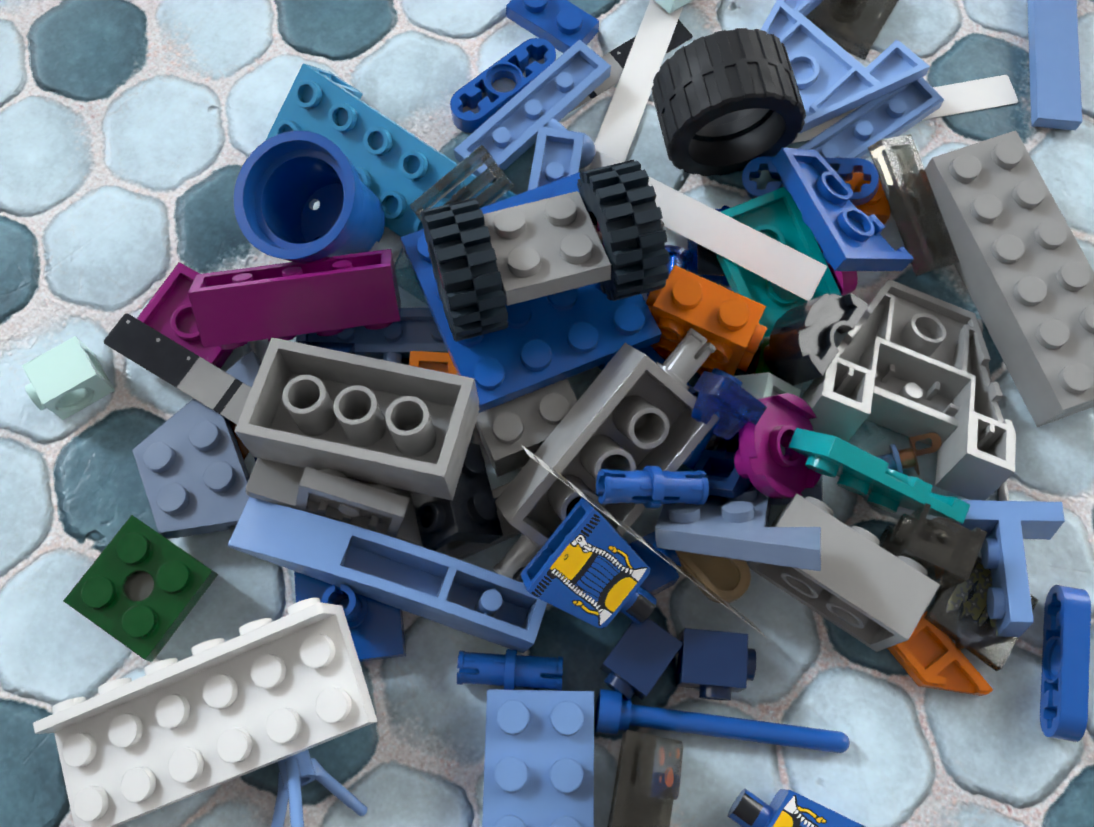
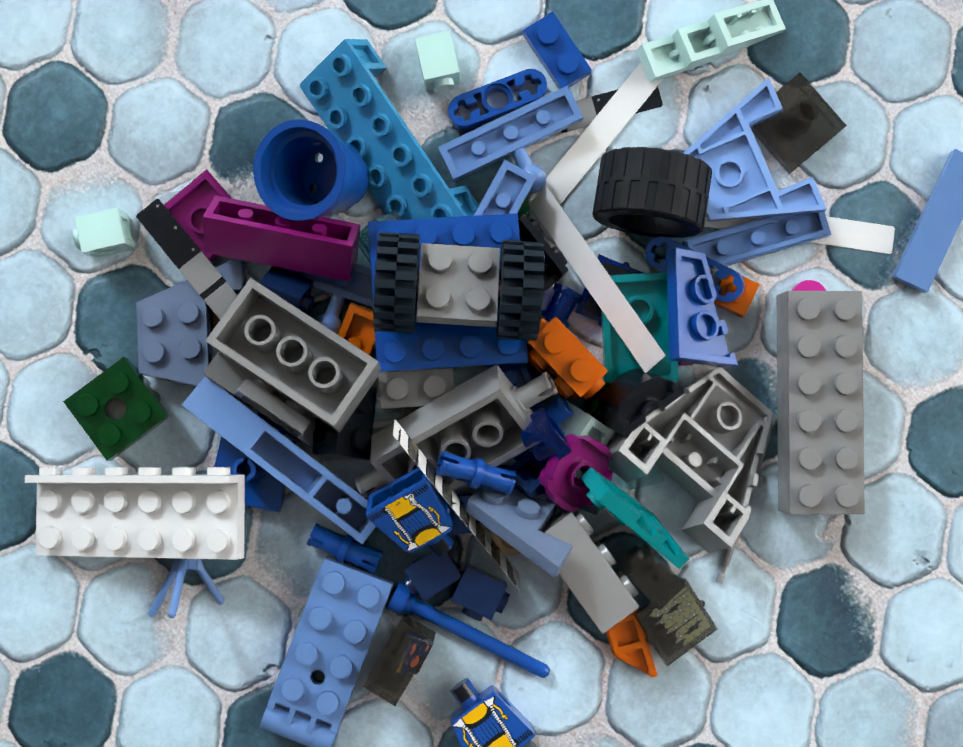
camera: 15 degrees right, 15 degrees up
clear smoke tile [409,145,515,222] -> none
clear smoke plate [868,134,959,277] -> none
pearl gold piece [876,433,941,476] -> none
medium blue bracket [944,500,1065,637] -> none
blue beam [1040,585,1091,742] -> none
none -> light aqua brick [415,30,460,92]

